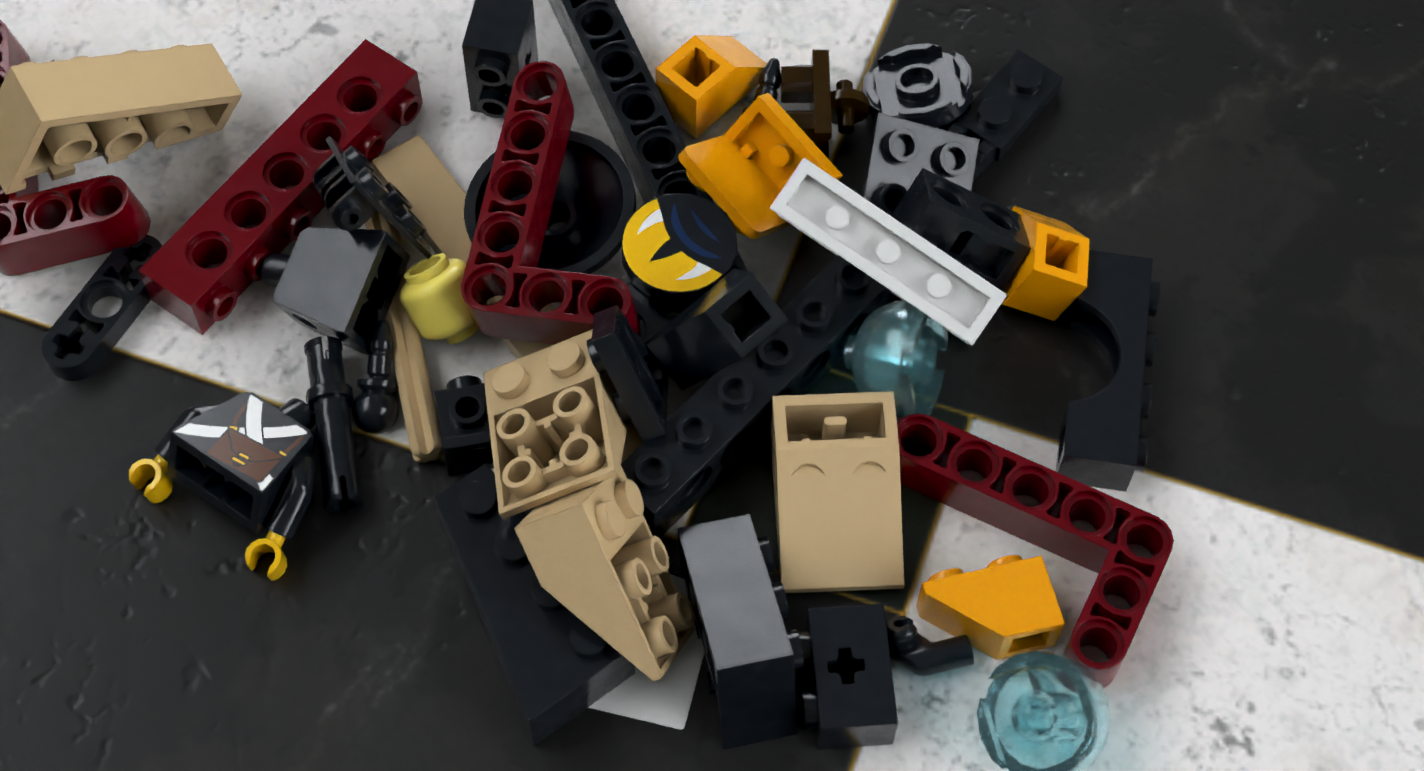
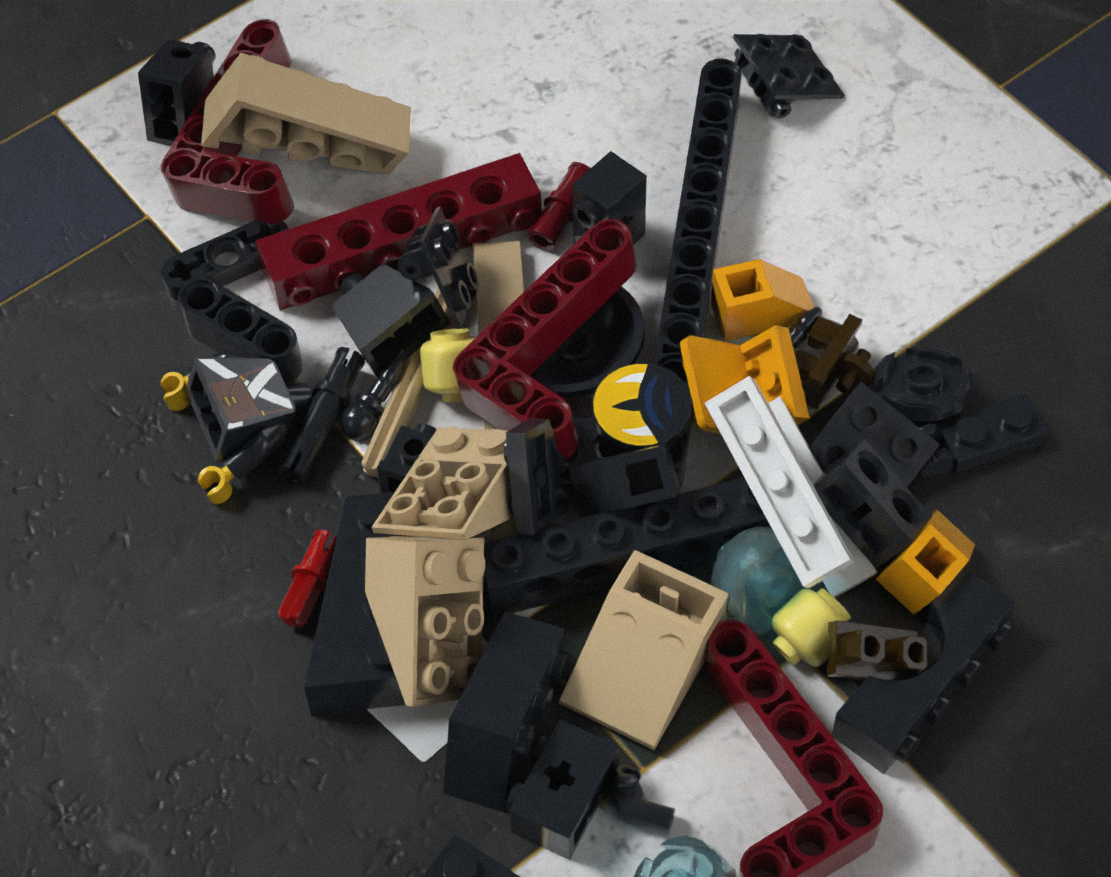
camera: 35 degrees right, 5 degrees down
light orange slope [916,555,1065,660] -> none
none -> black beam [178,278,303,385]
none -> red axle [278,530,337,628]
none -> dark red pin [527,162,590,251]
none -> light yellow head [772,588,851,667]
none -> dark brown hips [827,620,927,680]

